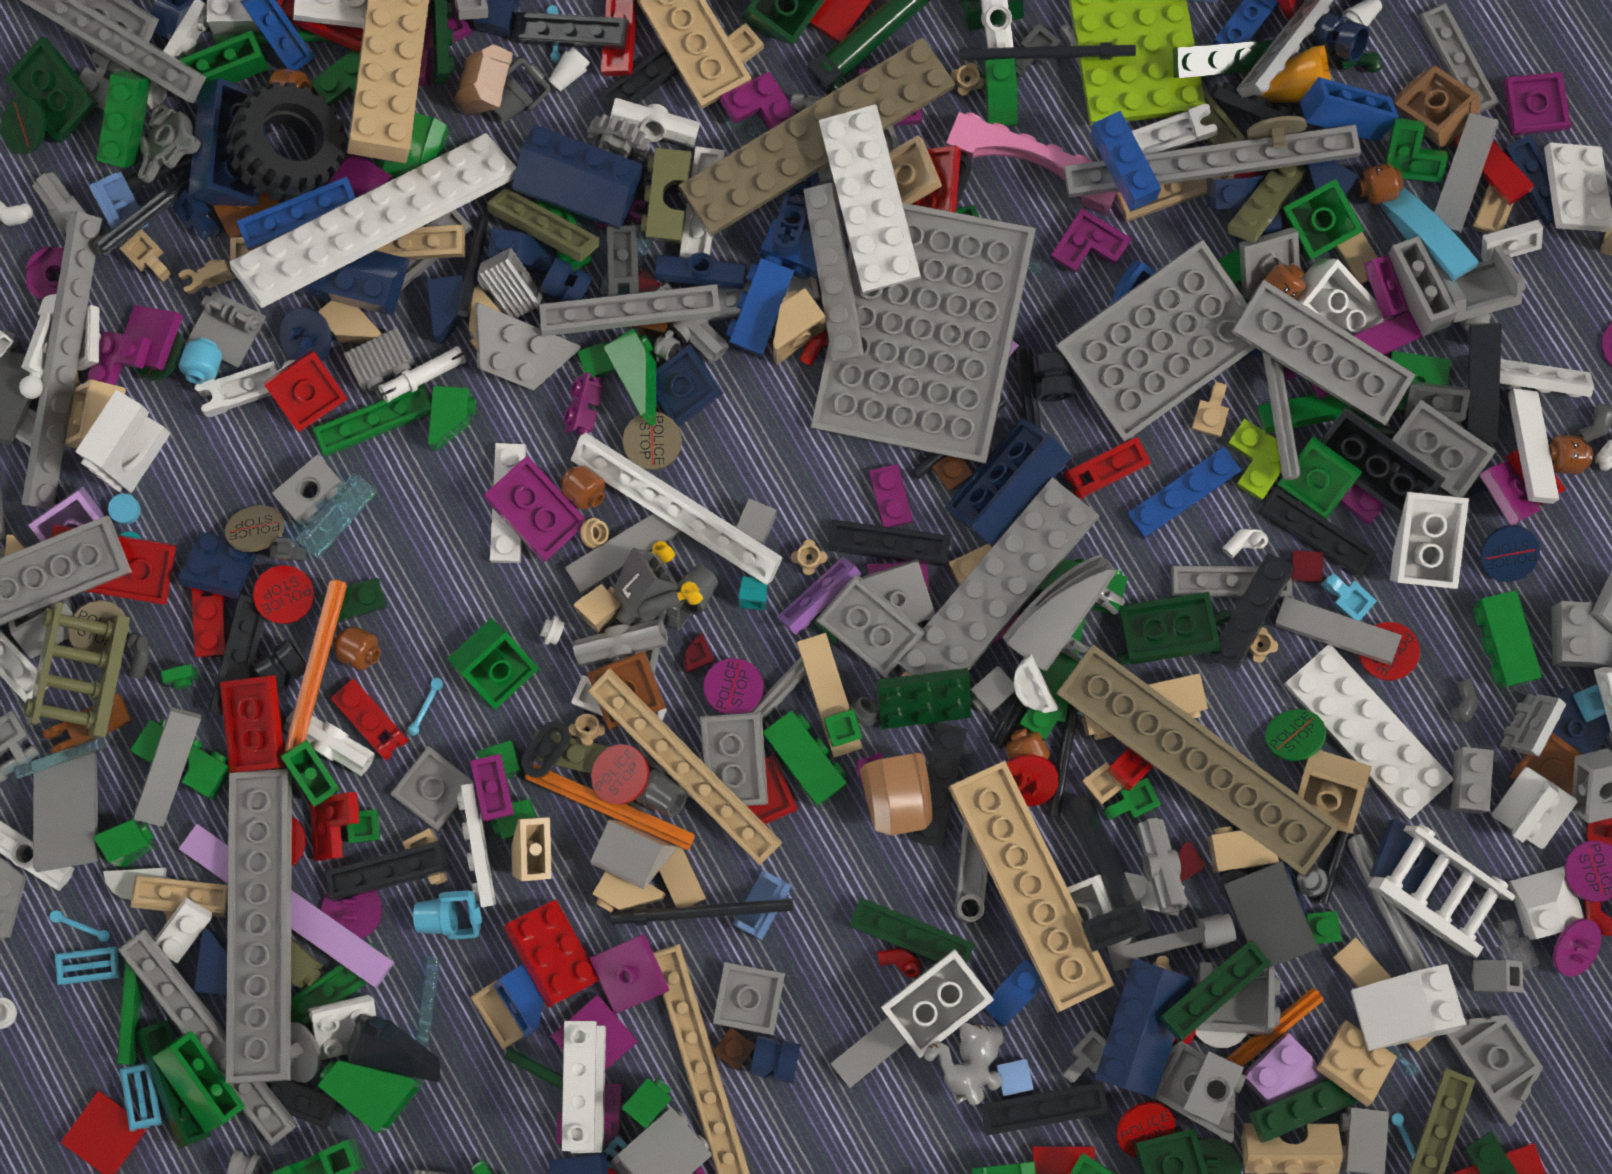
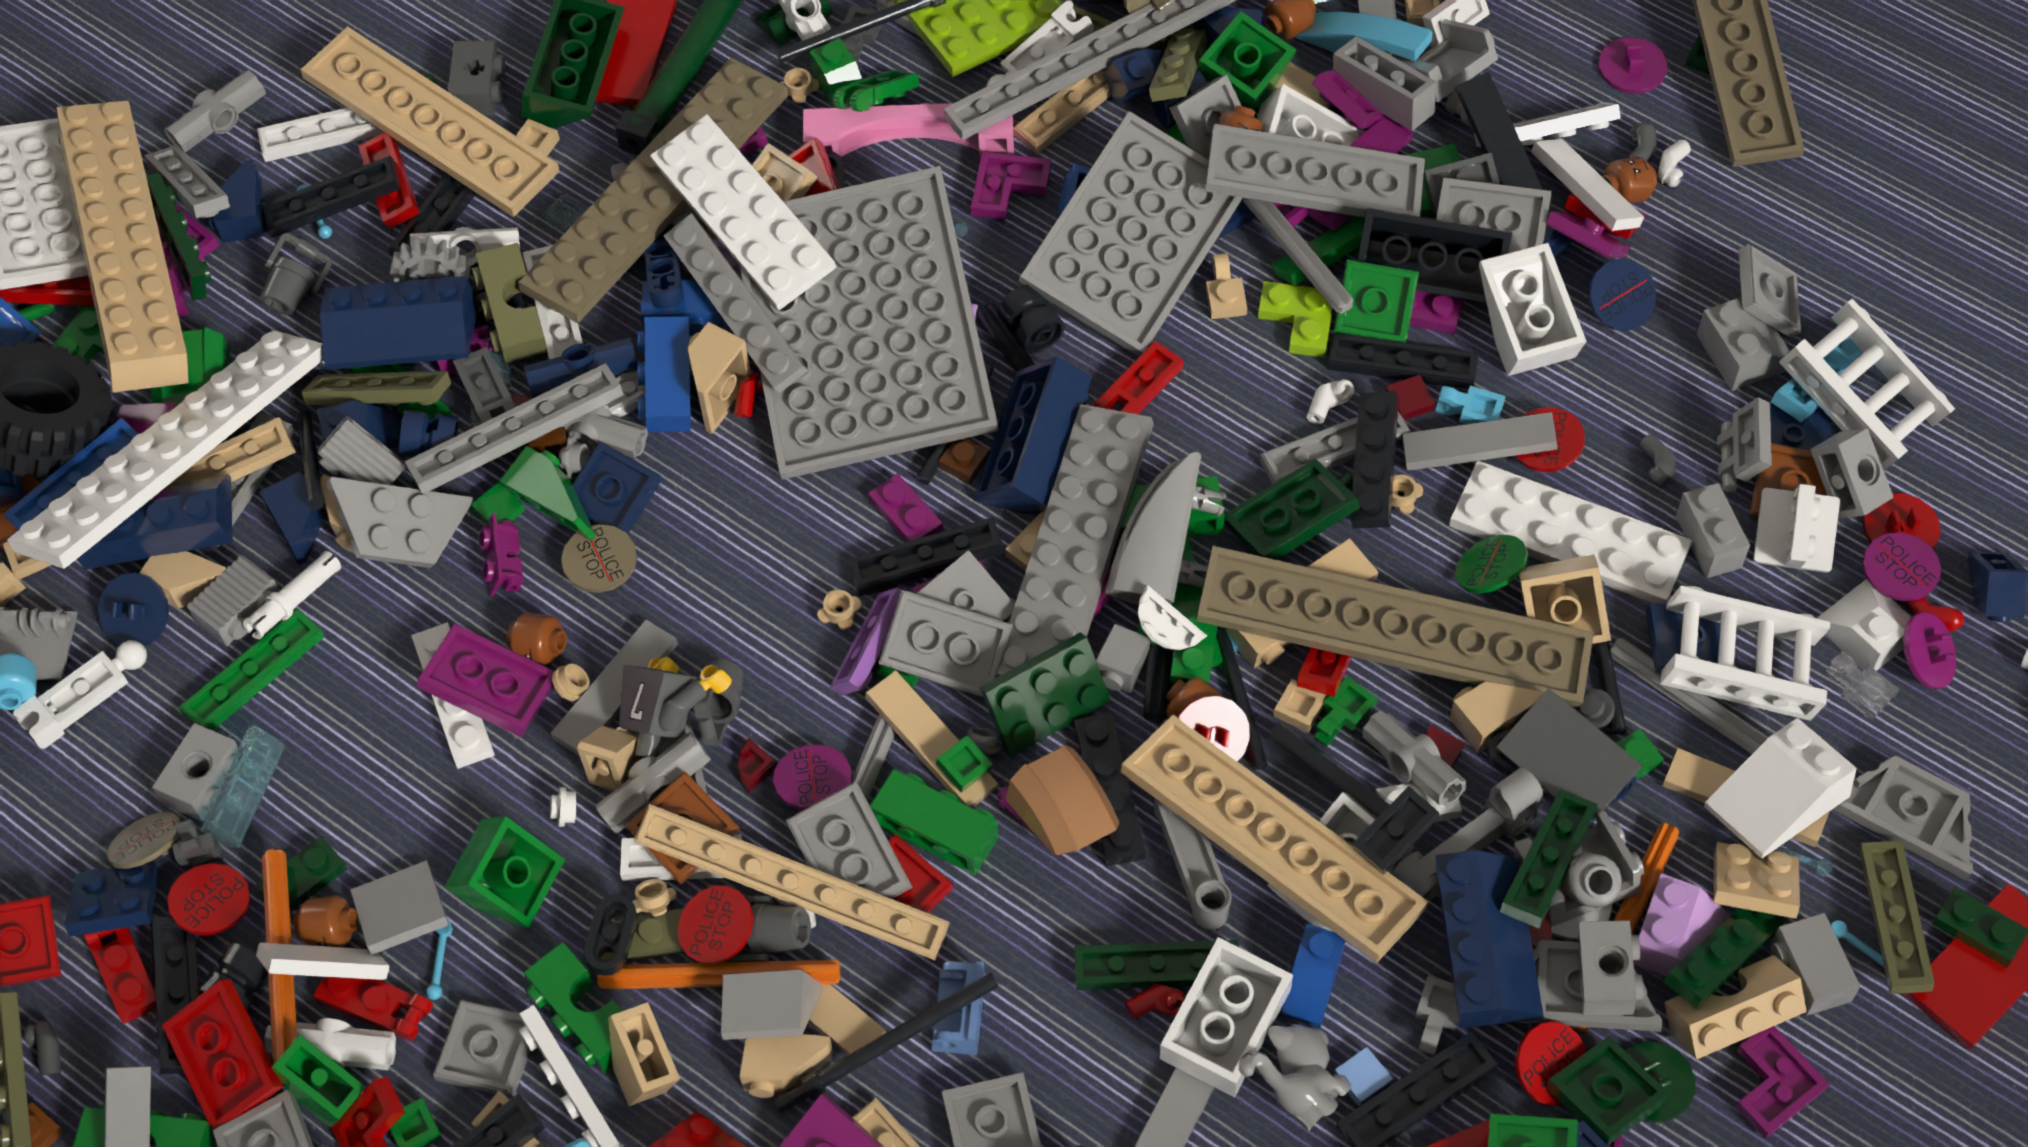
camera: 20 degrees left, 20 degrees down
green plate [161,664,200,690] -> none
red plate [263,349,347,432] -> none
green slope [428,386,477,451] -> none
medium nougat slope [455,44,513,116] -> none
magenta plate [470,754,515,822] -> none
white cone [548,47,590,91] -> none
white plate [571,433,783,585] -> none
magenta plate [719,72,797,130] -> none
light grey brick [736,498,777,545] -> none
teal piece [739,575,768,611] -> none
blue brick [1090,111,1161,212] -> none
blue plate [1127,447,1242,539] -> none
light grey brick [1471,960,1523,993] -> none
green brick [1473,590,1542,690] -> none
none -> white tile [256,943,390,980]
none -> light grey tile [350,860,449,955]
none -> green hinge [832,70,919,112]
none -> light grey head [1562,852,1622,908]

